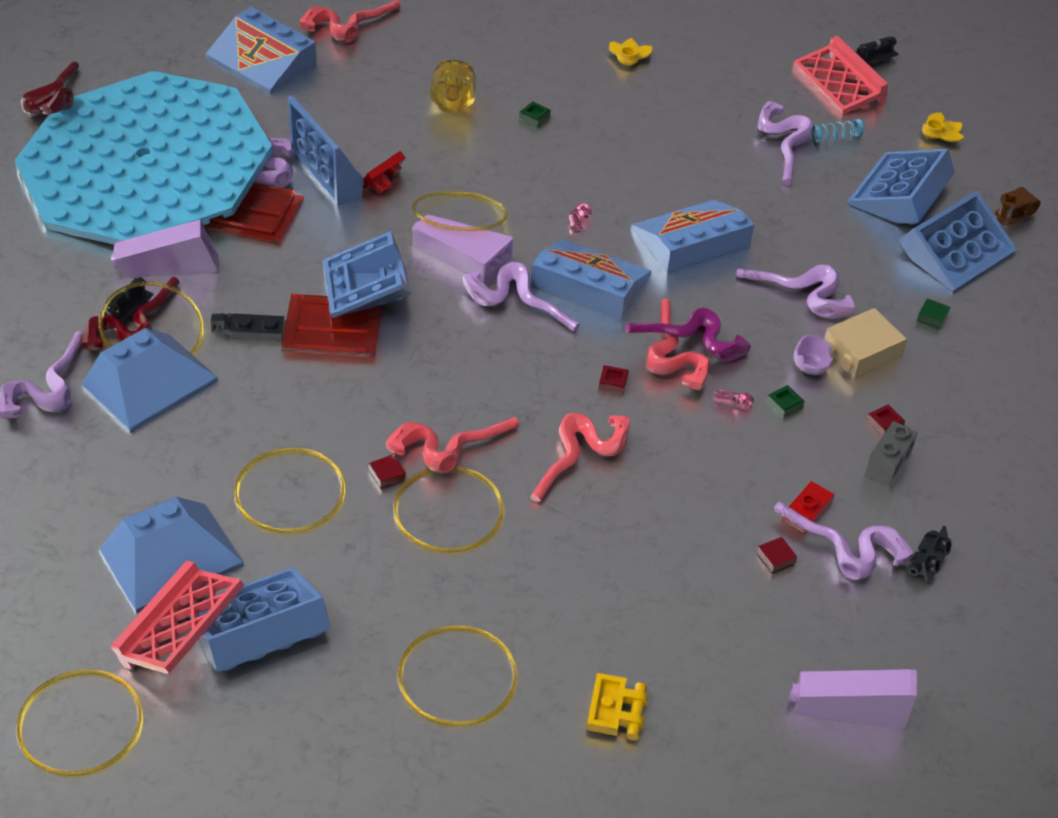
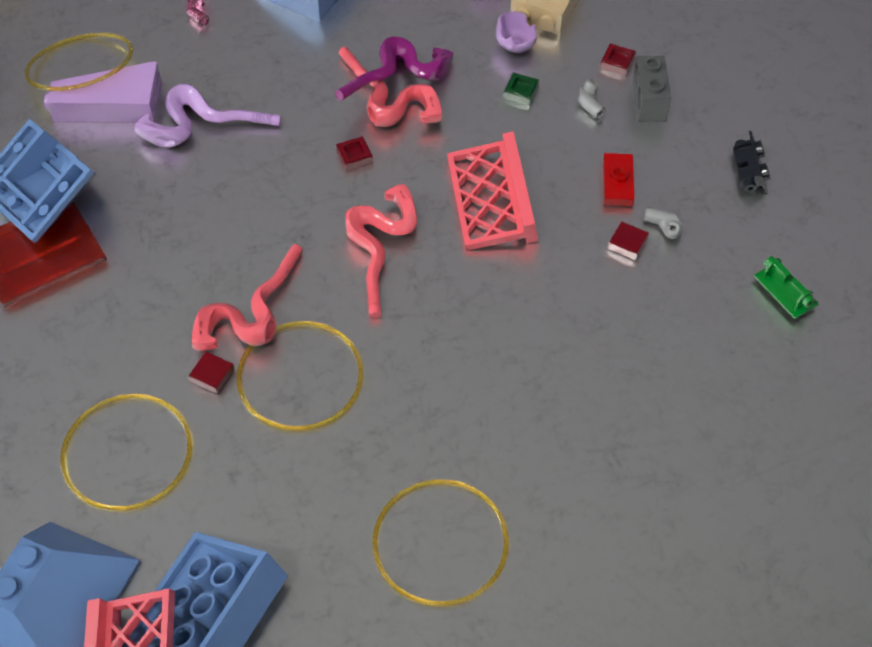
camera: 30 degrees left, 10 degrees up
medium blue slope [531,239,651,320] -> none
yellow plate [586,673,648,741] -> none
clear pink arm [713,389,754,411] -> none
lavender animal [774,501,913,580] -> none
lavender slope [790,669,917,730] -> none
none -> coral fence [447,131,539,251]
none -> light grey arm [578,79,606,119]
none -> light grey arm [644,207,683,239]
none -> green hinge [754,256,819,319]

